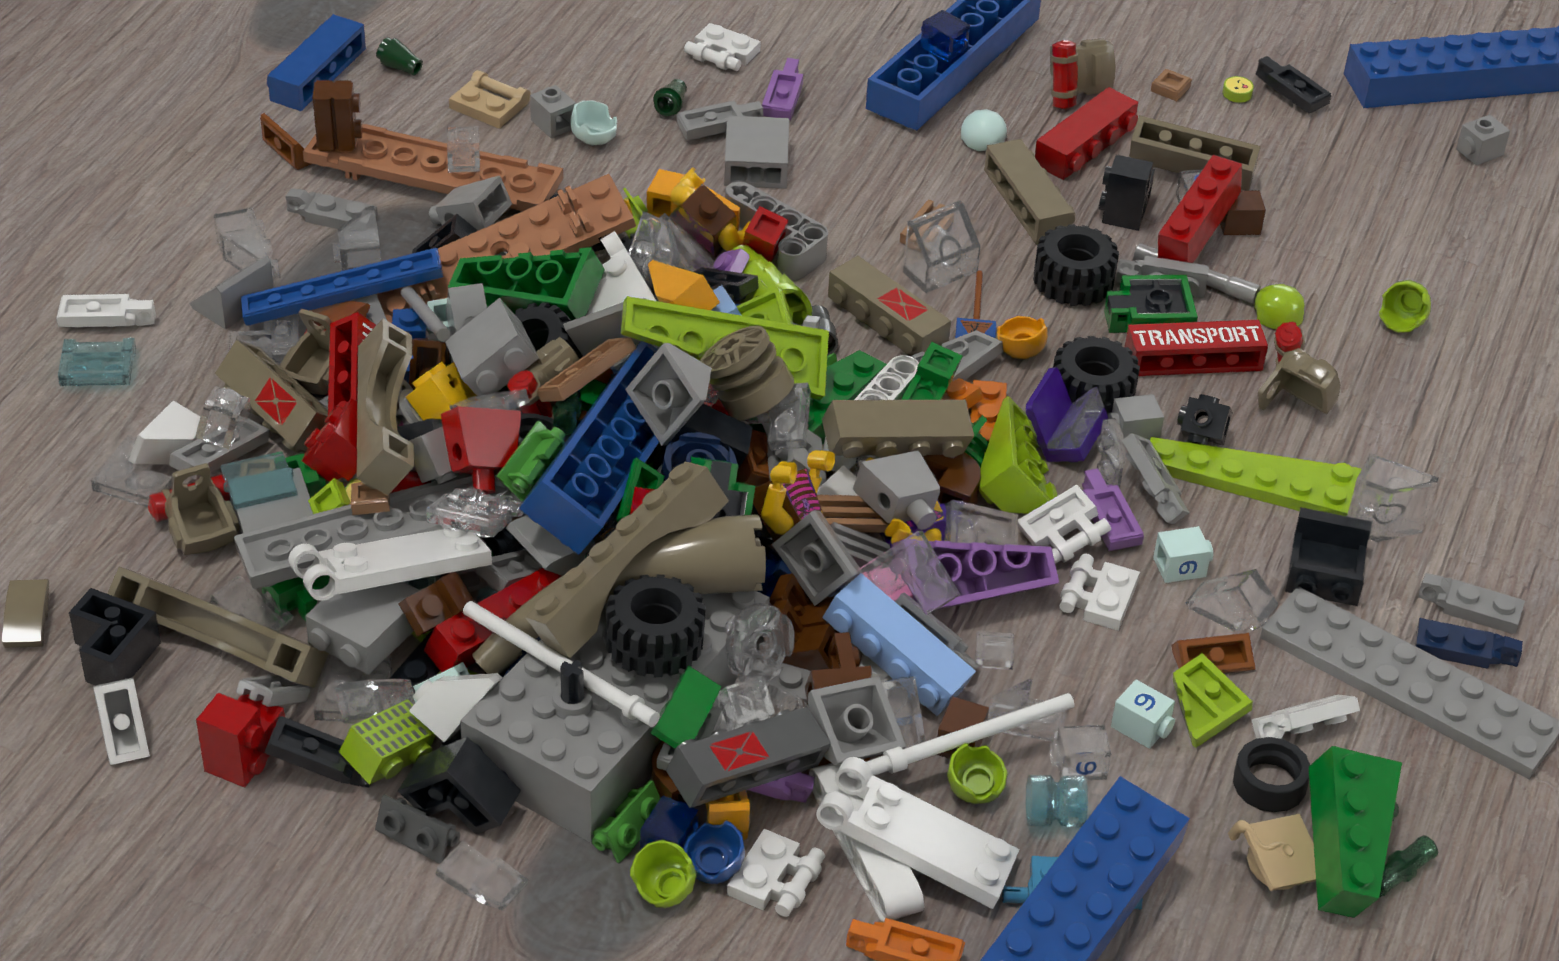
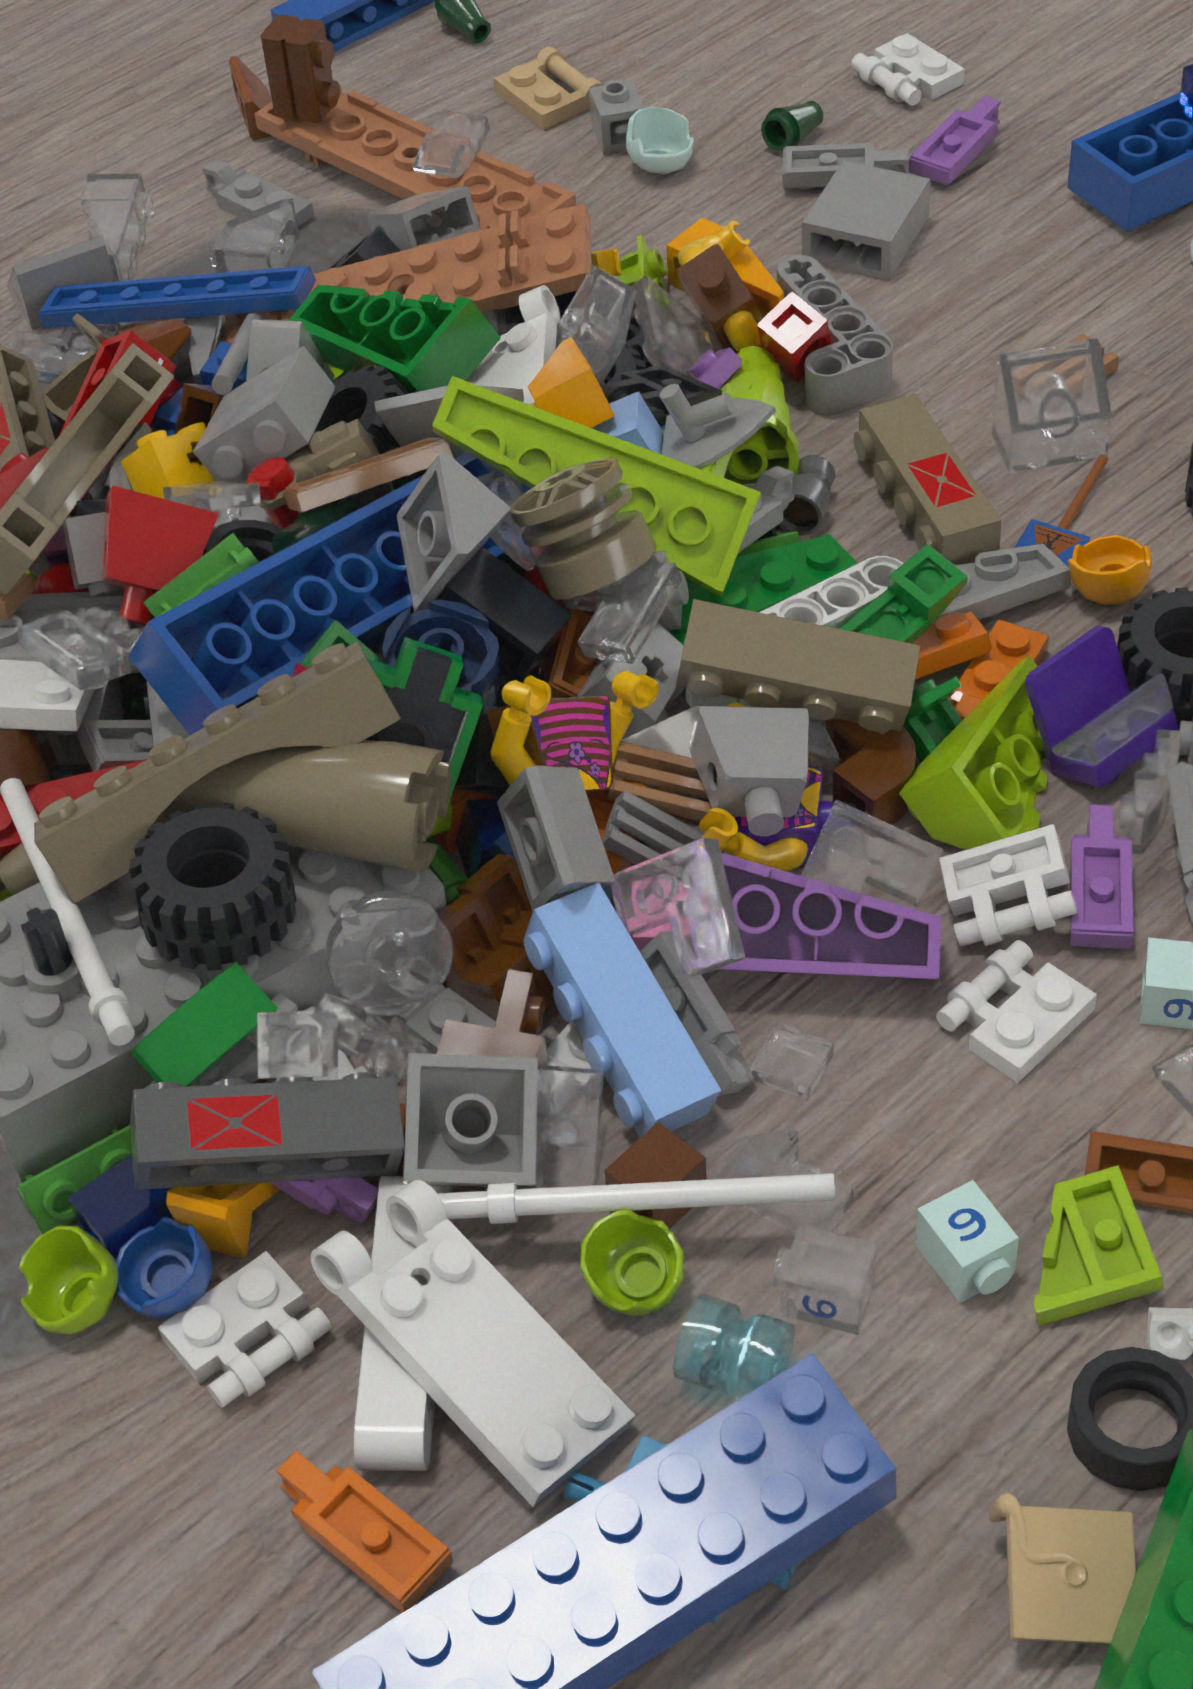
camera: 30 degrees right, 5 degrees up
none -> light grey shield [659,384,776,469]

